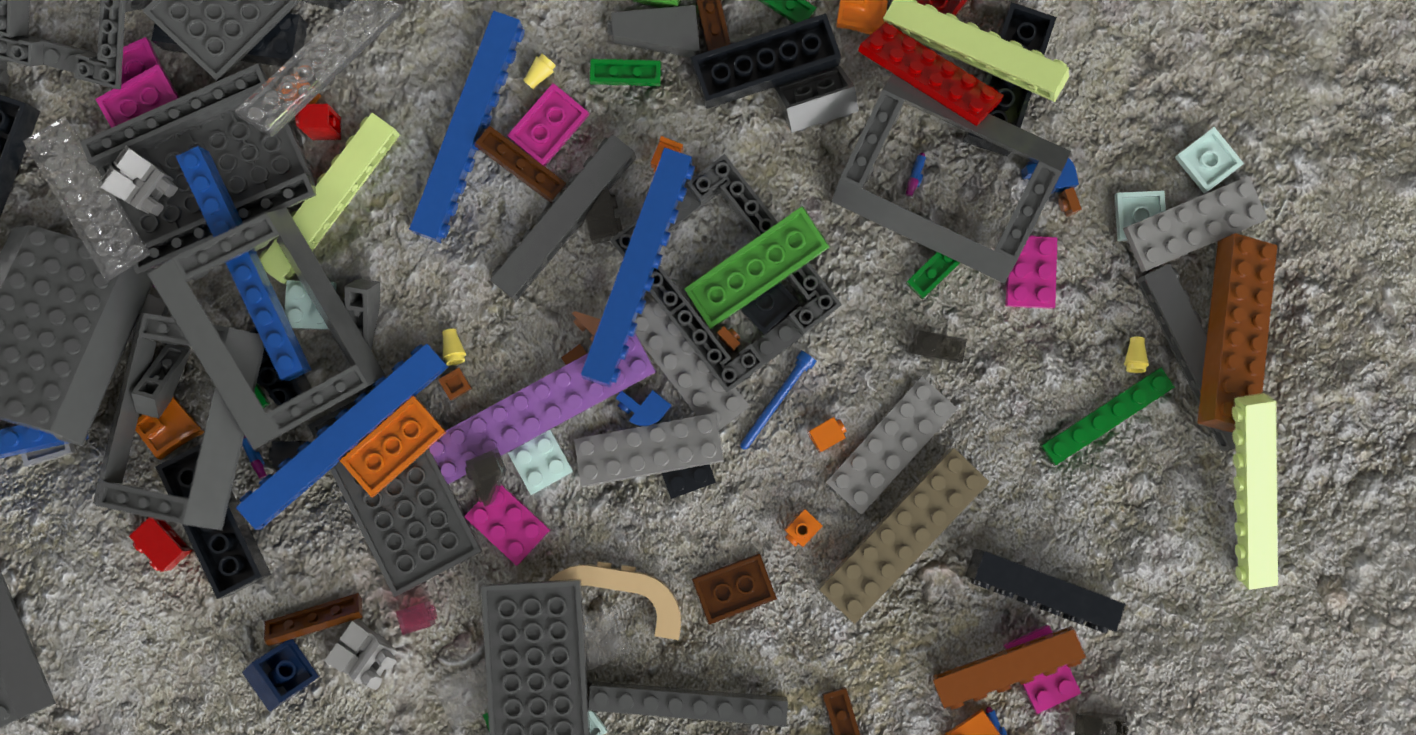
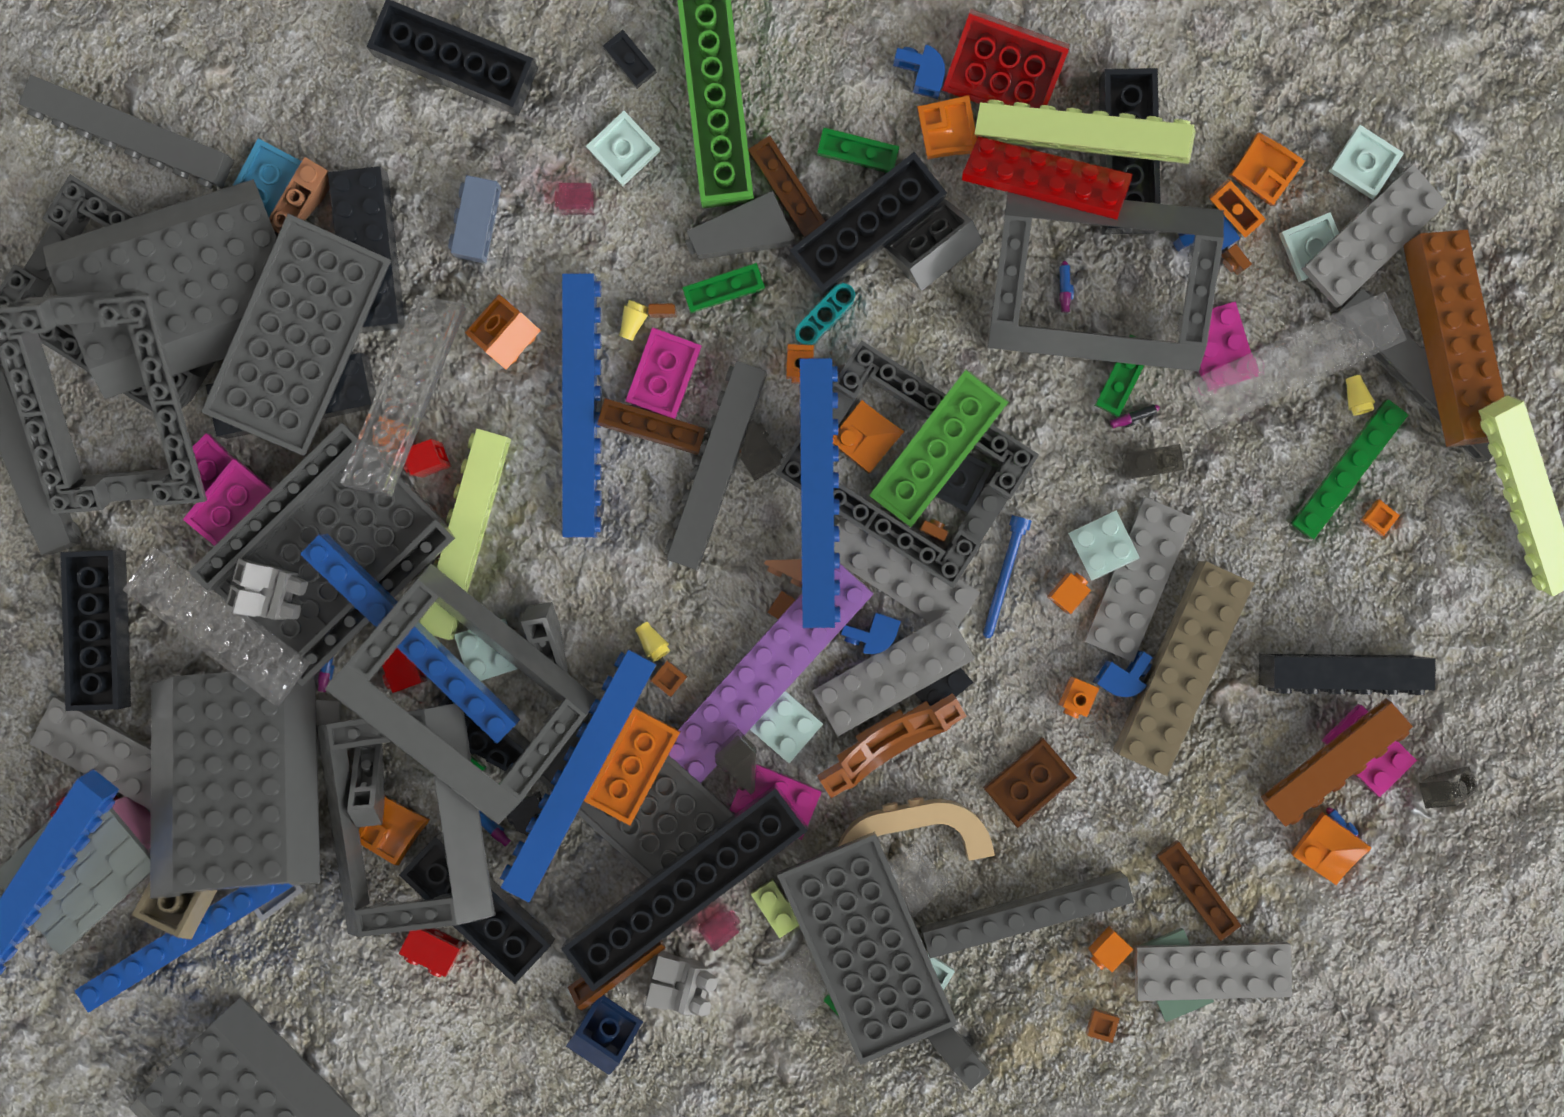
camera: 20 degrees left, 5 degrees up
none -> red brick [382,648,428,693]
none -> orange slope [465,294,541,370]
none -> black brick [561,784,808,991]
none -> dark orange tile [648,303,677,318]
none -> yellowish green plate [751,879,799,938]
none -> teal beam [795,283,855,345]
none -> dark orange piece [817,693,967,798]
none -> orange plate [833,400,904,474]
none -> light aqua plate [1069,510,1140,581]
none -> blue brick [1093,650,1153,697]
none -> piece [1110,404,1160,429]
none -> clear plate [1187,292,1407,430]
none -> orange brick [1209,179,1266,238]
none -> orange plate [1229,133,1305,206]
none -> orange tile [1361,499,1400,536]

